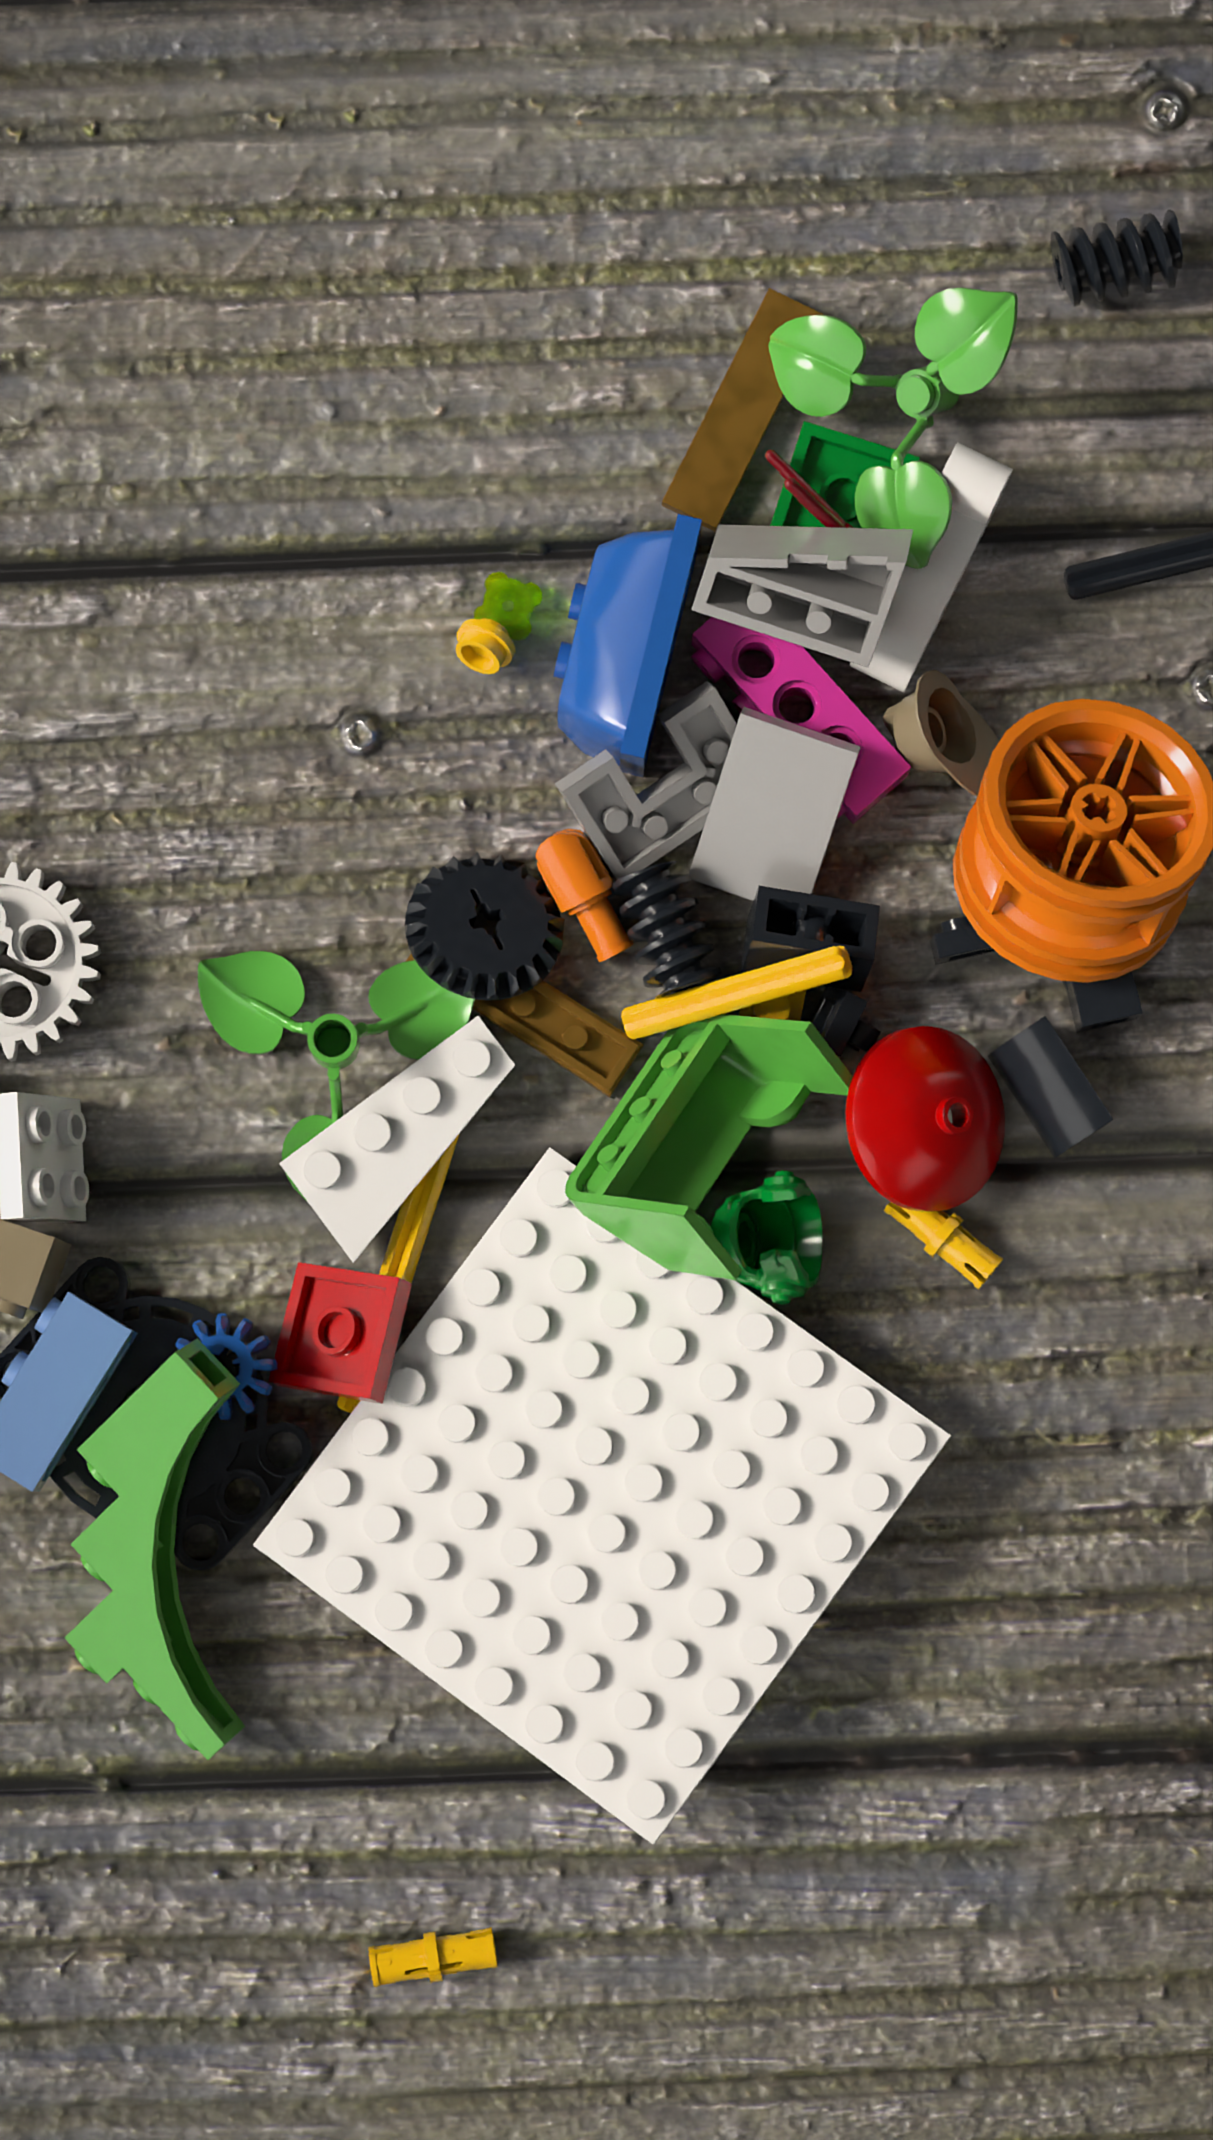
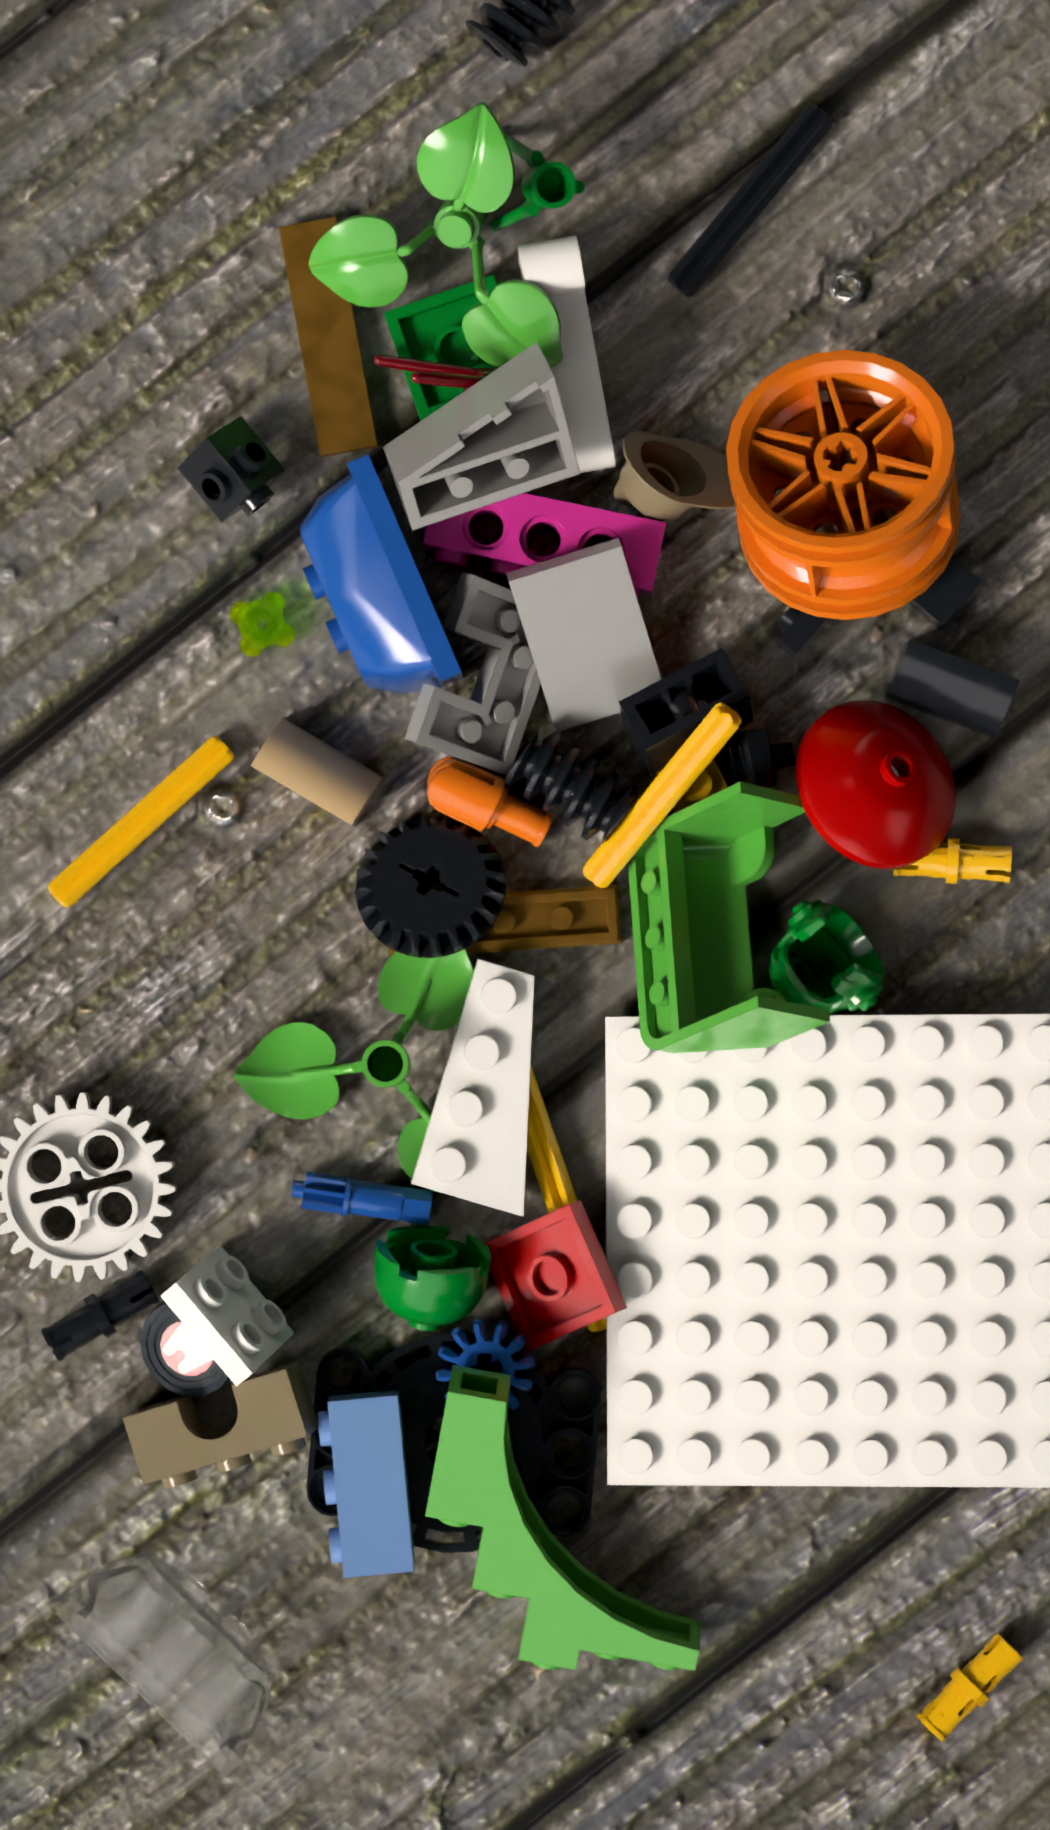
camera: 40 degrees left, 5 degrees up
yellow plate [456,618,516,674] -> none
none -> yellow axle [48,736,234,907]
none -> black brick [178,416,285,522]
none -> tan brick [251,718,383,827]
none -> blue piece [291,1171,433,1225]
none -> green cylinder [373,1225,492,1331]
none -> green plant [490,133,585,232]

